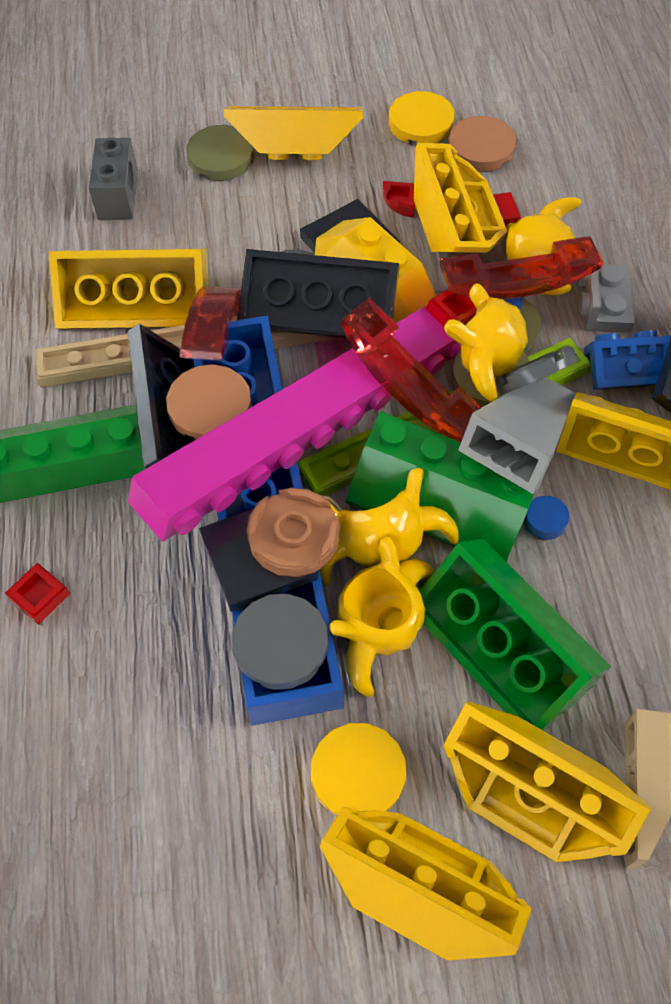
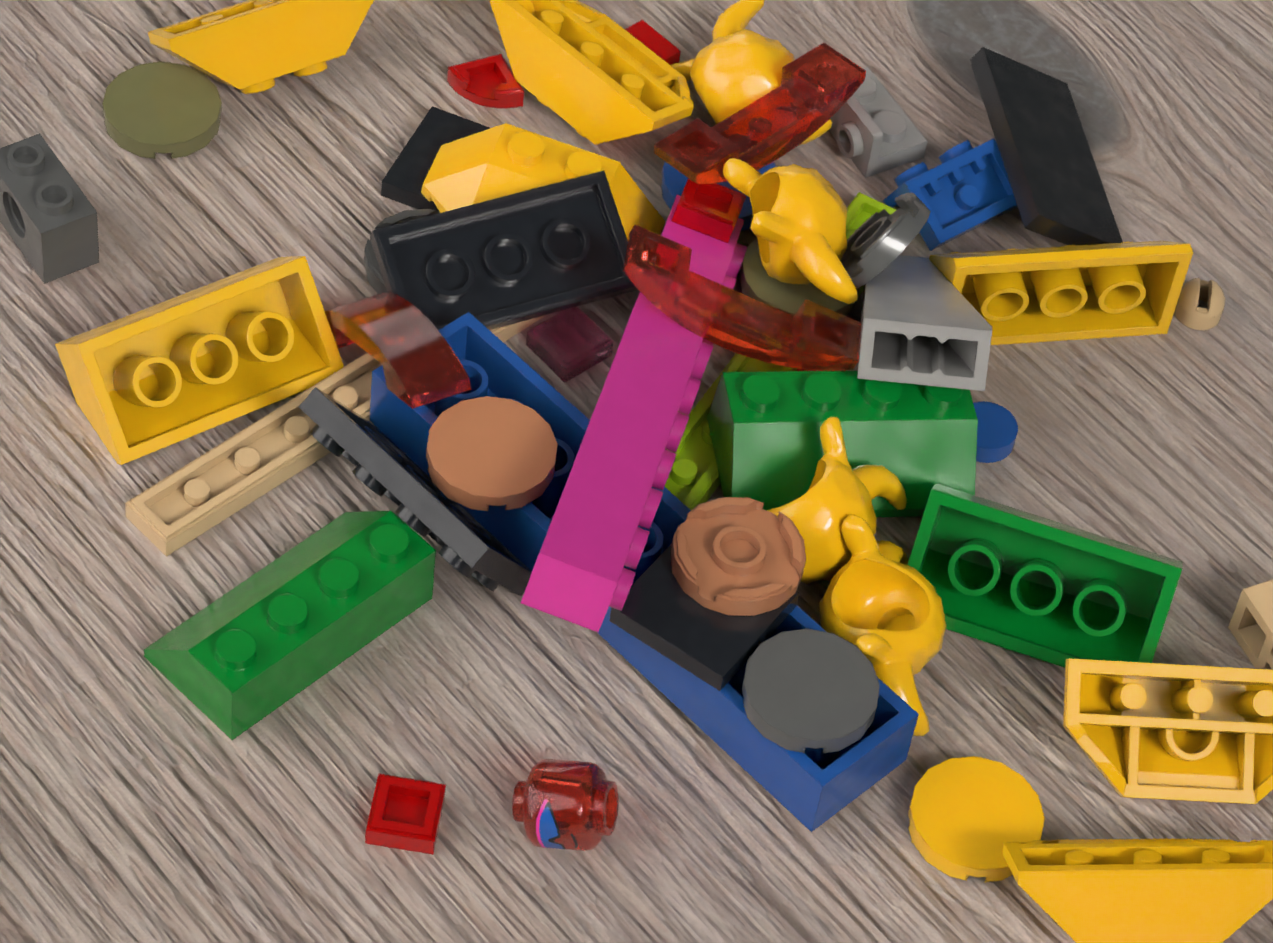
camera: 40 degrees left, 10 degrees down
none -> clear red head [512,759,619,851]

